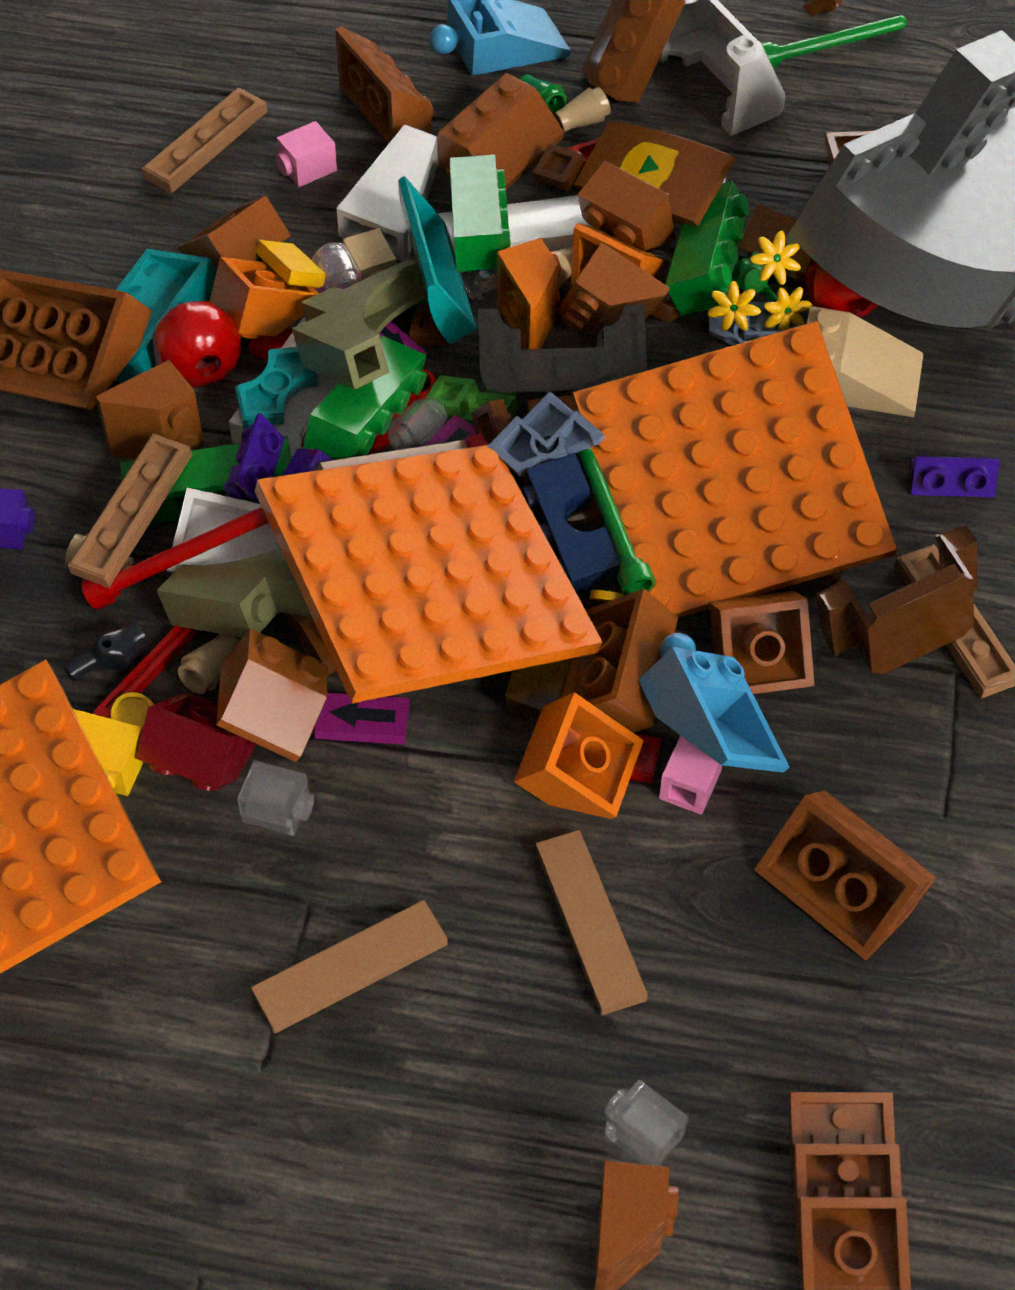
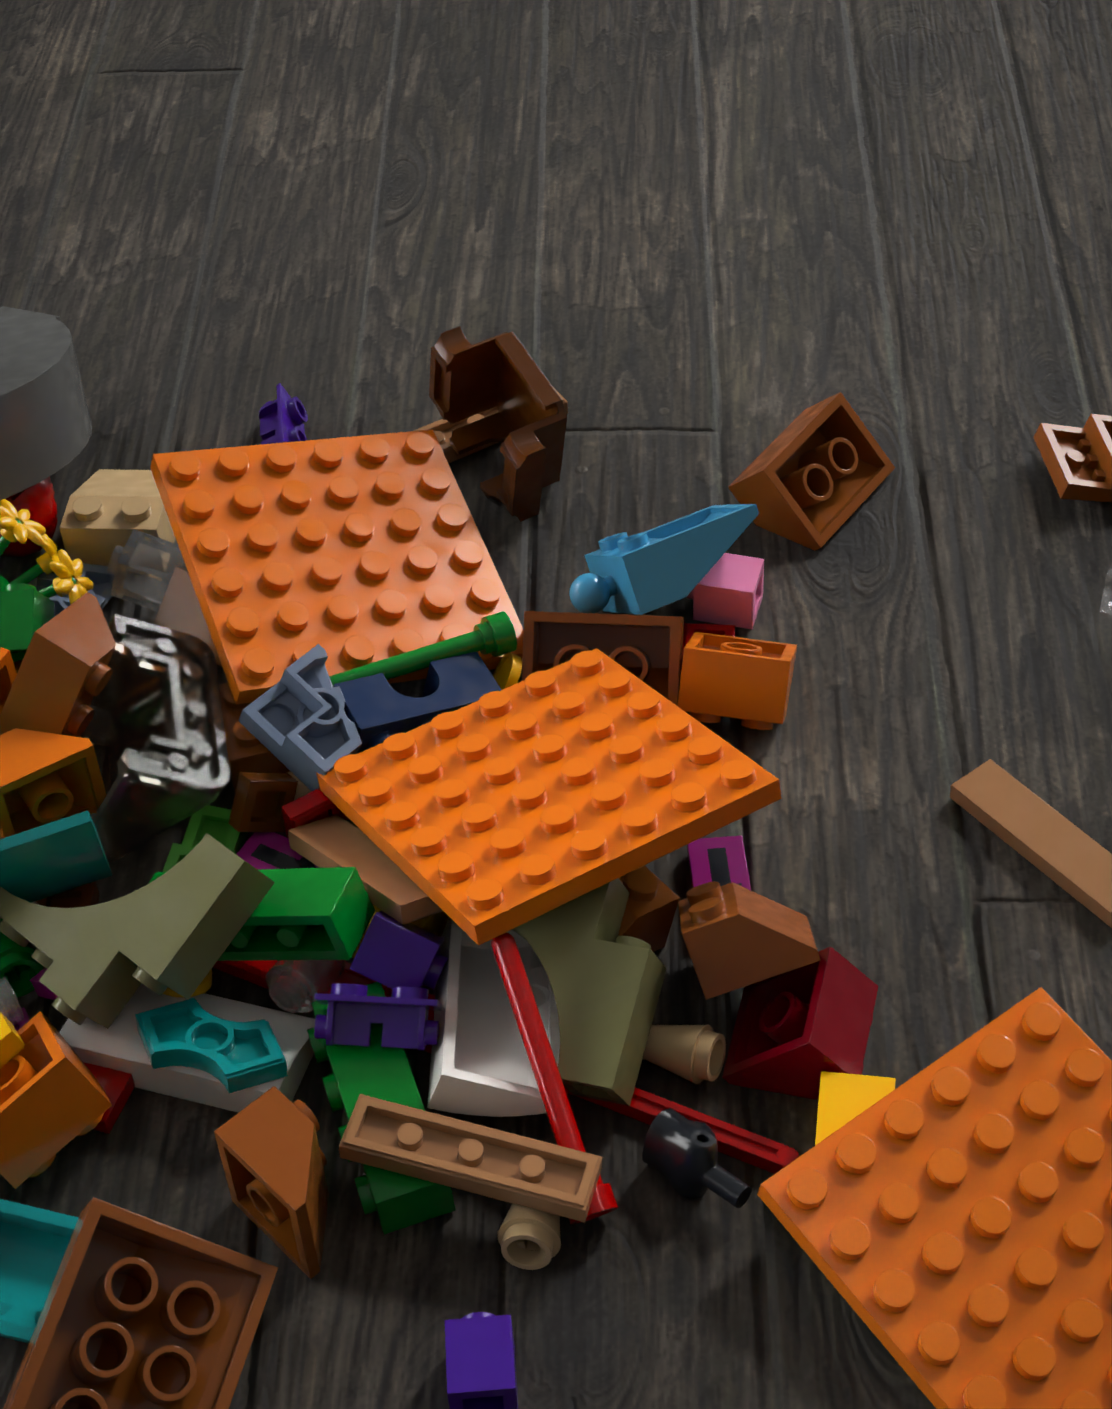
camera: 95 degrees left, 10 degrees down
yellow piece [110,692,154,727] -> none
red piece [153,301,241,388] -> none
clear brick [237,760,314,836] -> none
medium nougat tile [535,830,648,1016] -> none
dark orange slope [709,591,814,694] -> none

